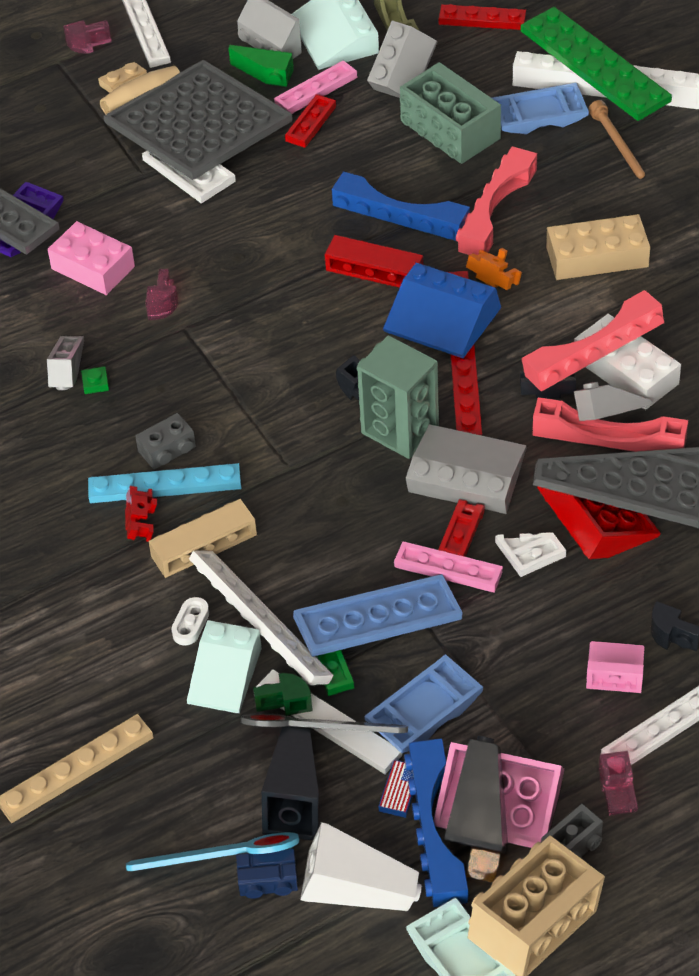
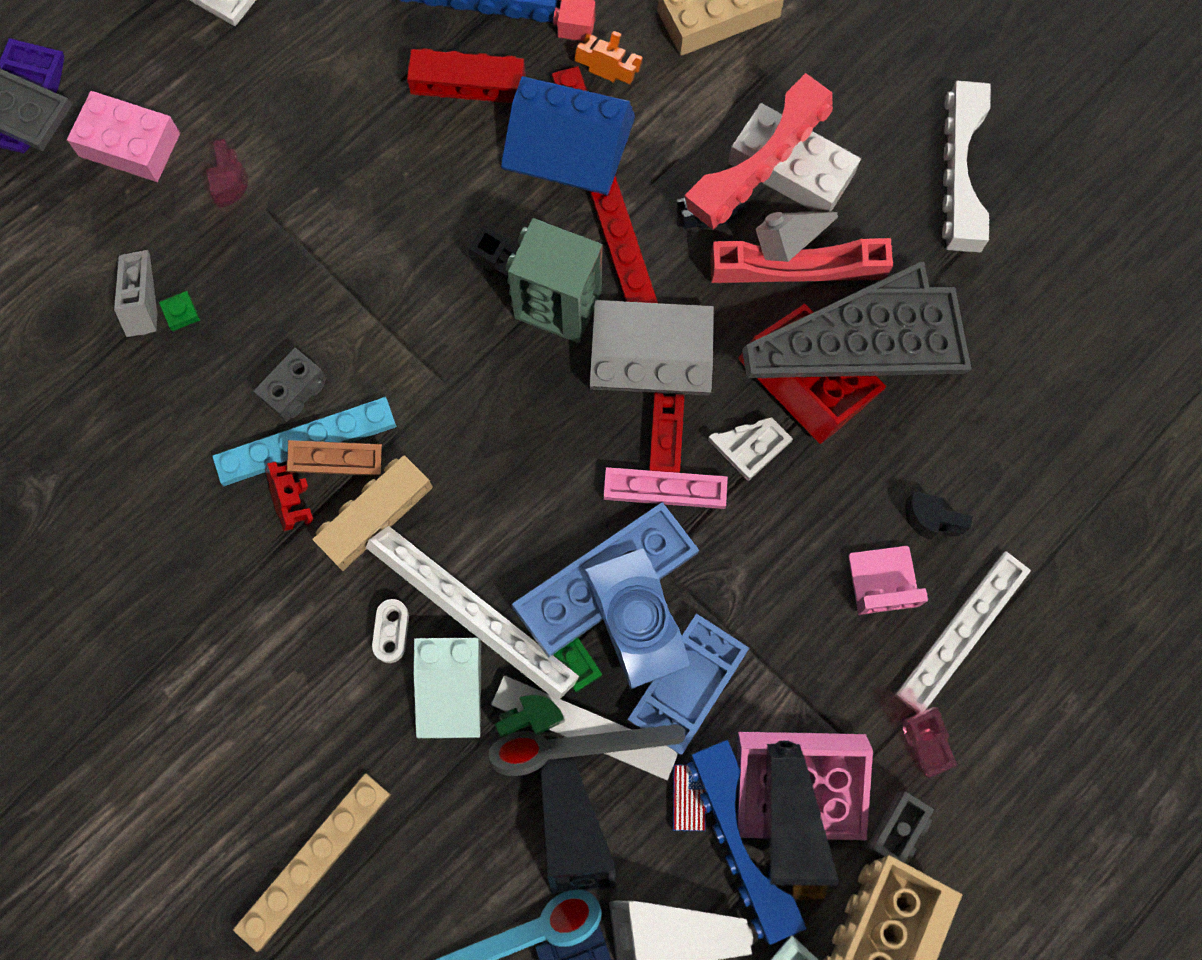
camera: 20 degrees left, 25 degrees up
none -> nougat plate [287,440,382,476]
none -> medium blue slope [584,548,690,689]

